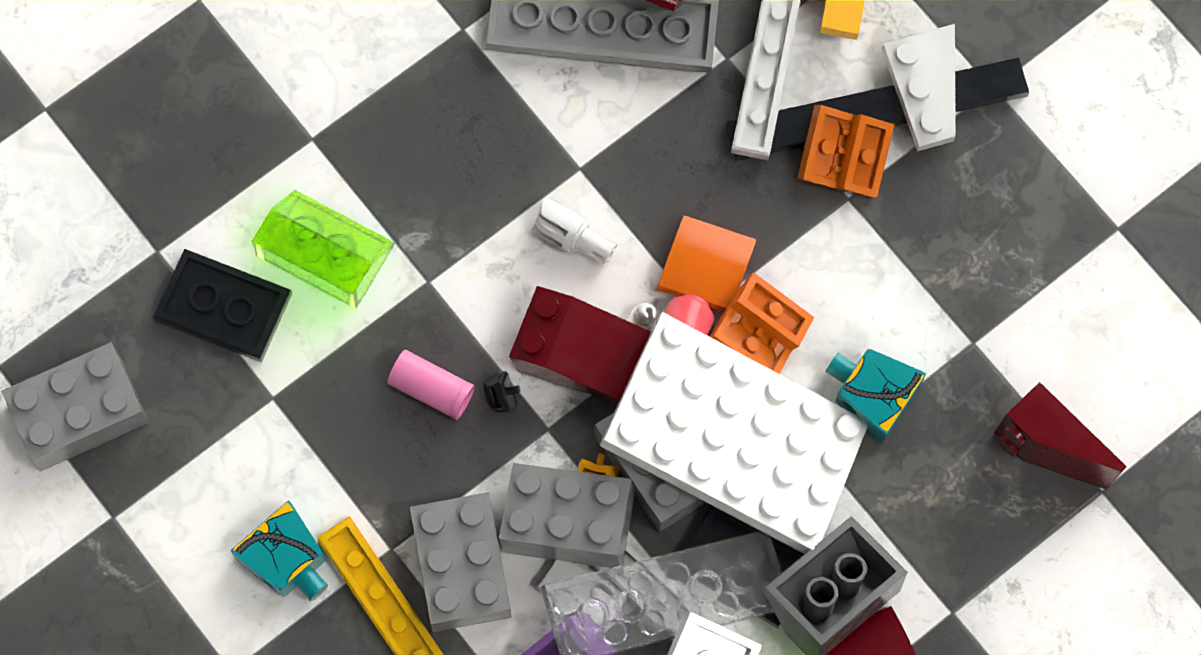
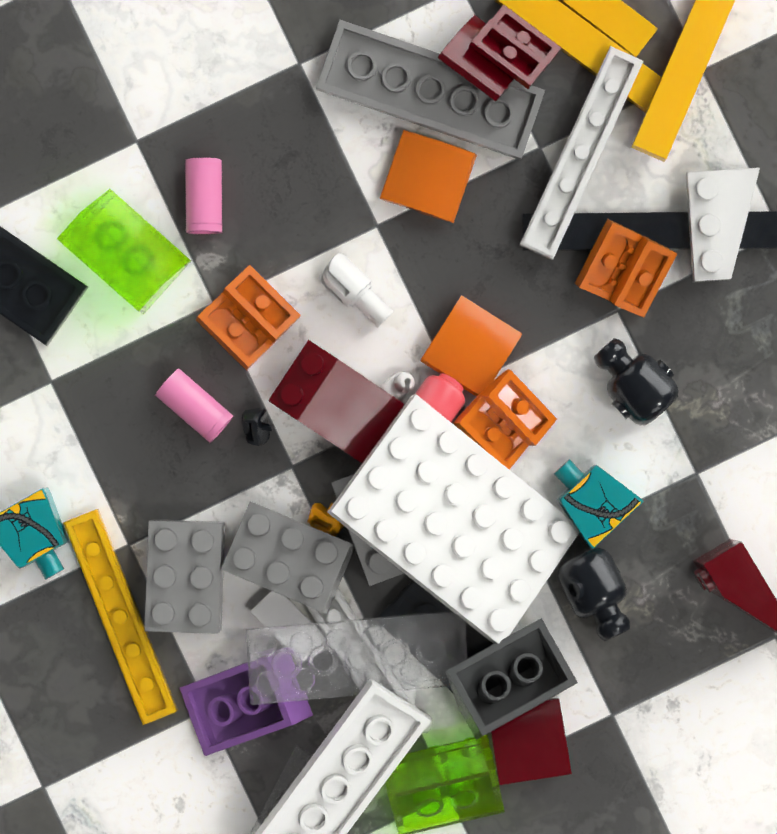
camera: 15 degrees right, 15 degrees up
none -> bright pink pin [185,158,222,234]
none -> orange slope [196,265,301,371]
none -> orange slope [380,130,477,223]
none -> black piece [558,548,630,641]
none -> black piece [594,338,679,426]

